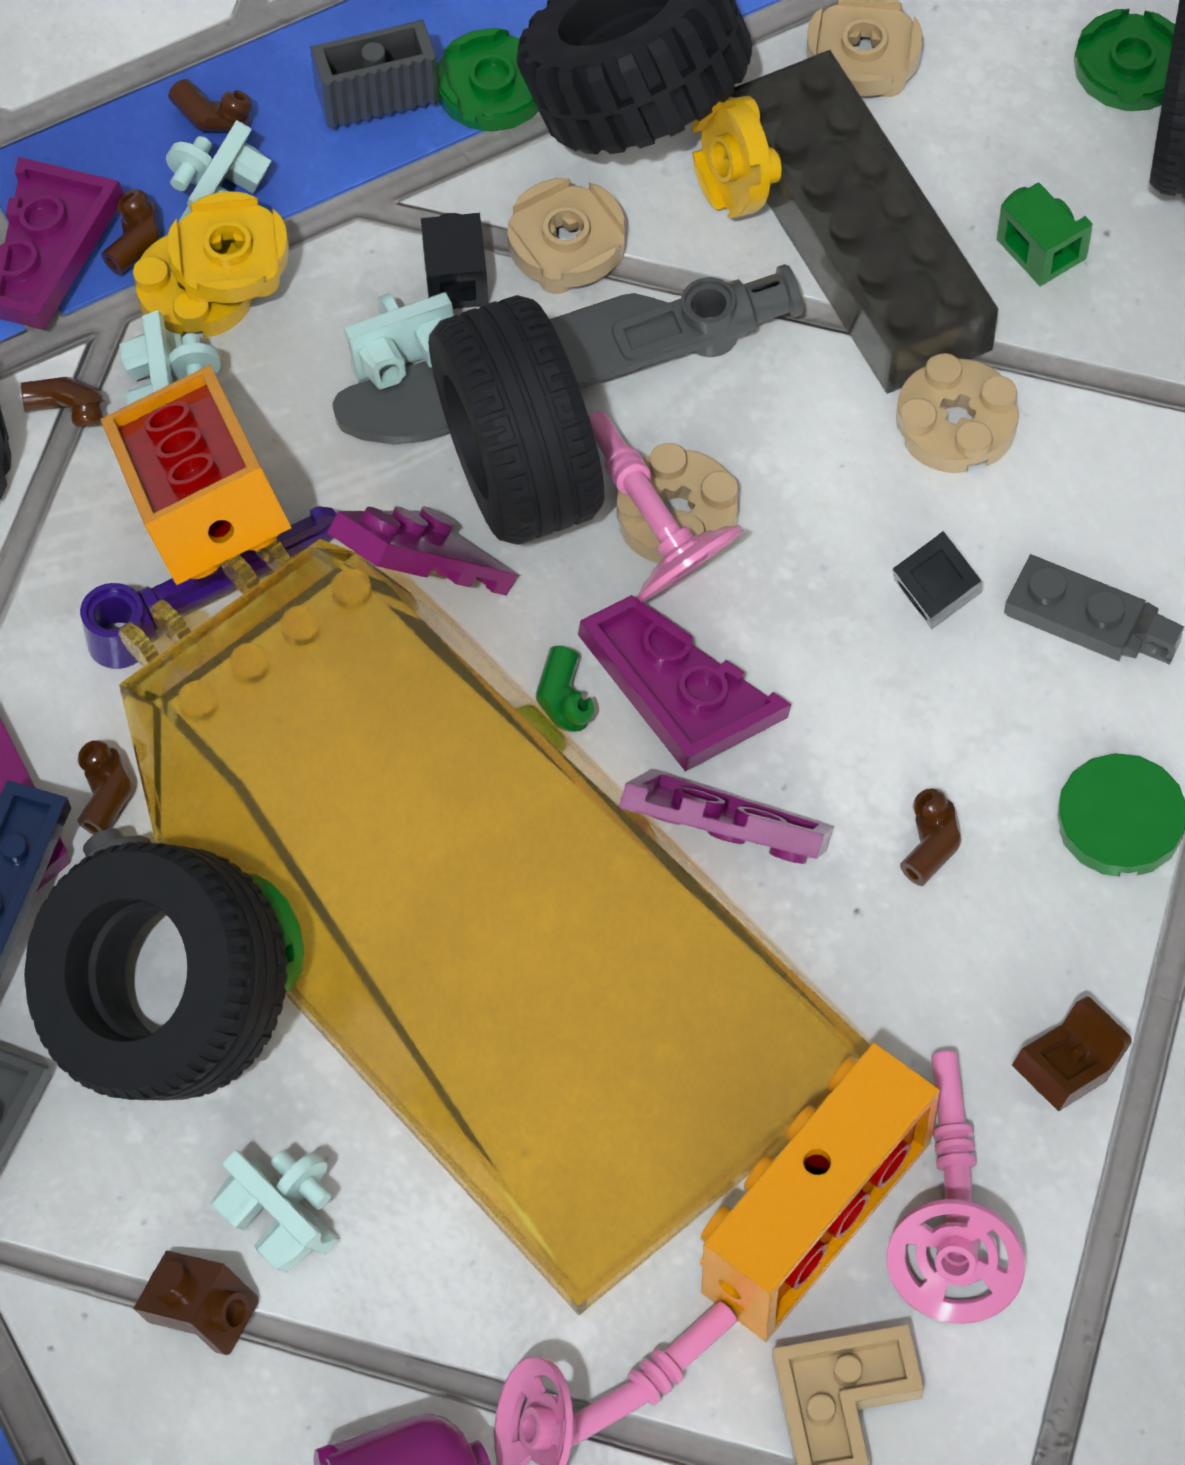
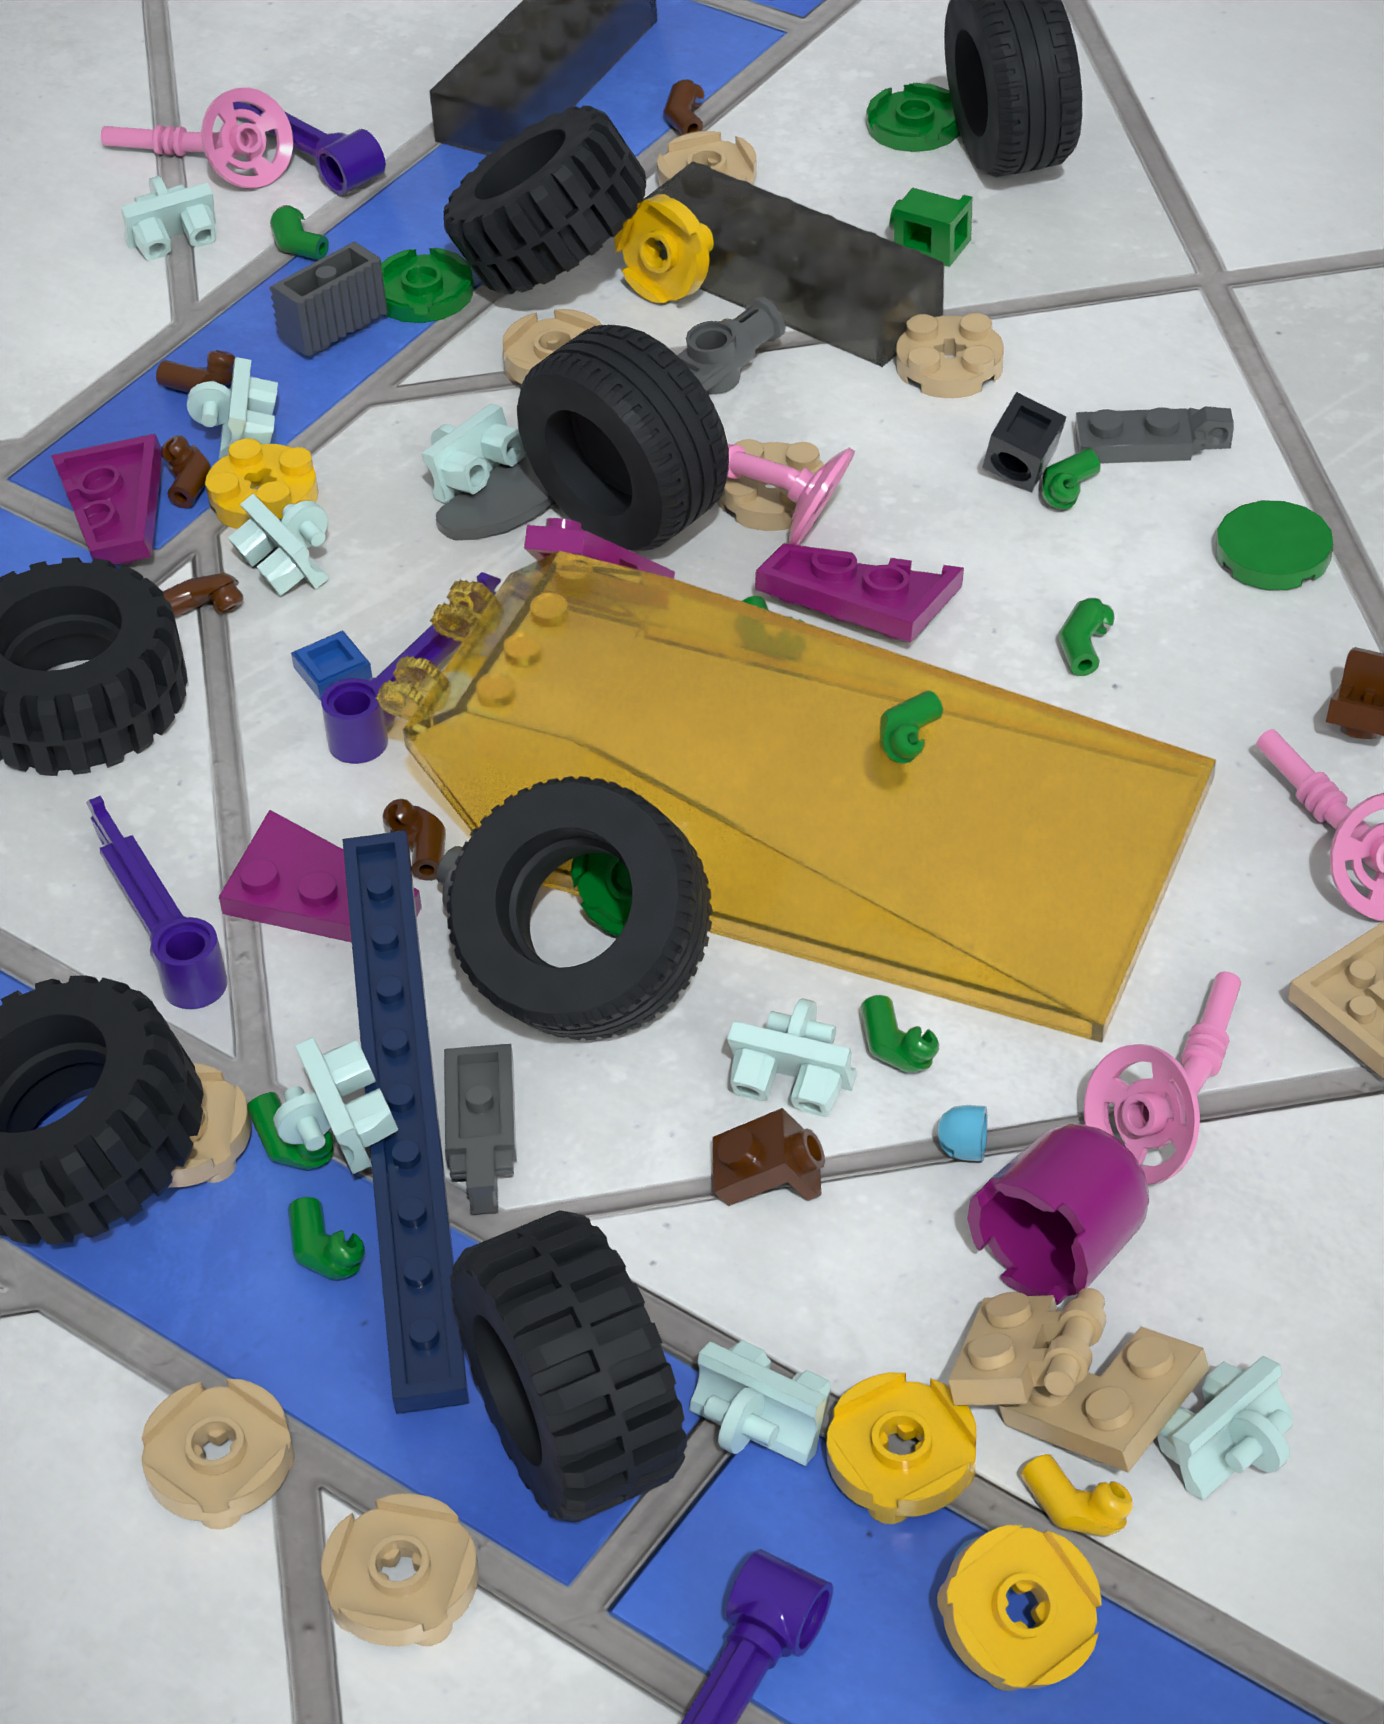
camera: 25 degrees left, 15 degrees down
brick [100,365,291,586] -> none
yellow plate [167,191,289,303] -> none
black brick [421,213,489,309] -> none
magenta wing [619,769,834,864] -> none
light orange brick [700,1042,940,1342] -> none
reddish brown arm [900,788,962,886] -> none
none -> blue tile [291,630,372,701]
none -> green arm [860,995,939,1073]
none -> green arm [880,690,943,764]
none -> medium azure hinge [937,1105,988,1162]
none -> green arm [1042,448,1101,510]
none -> green arm [1058,598,1115,676]

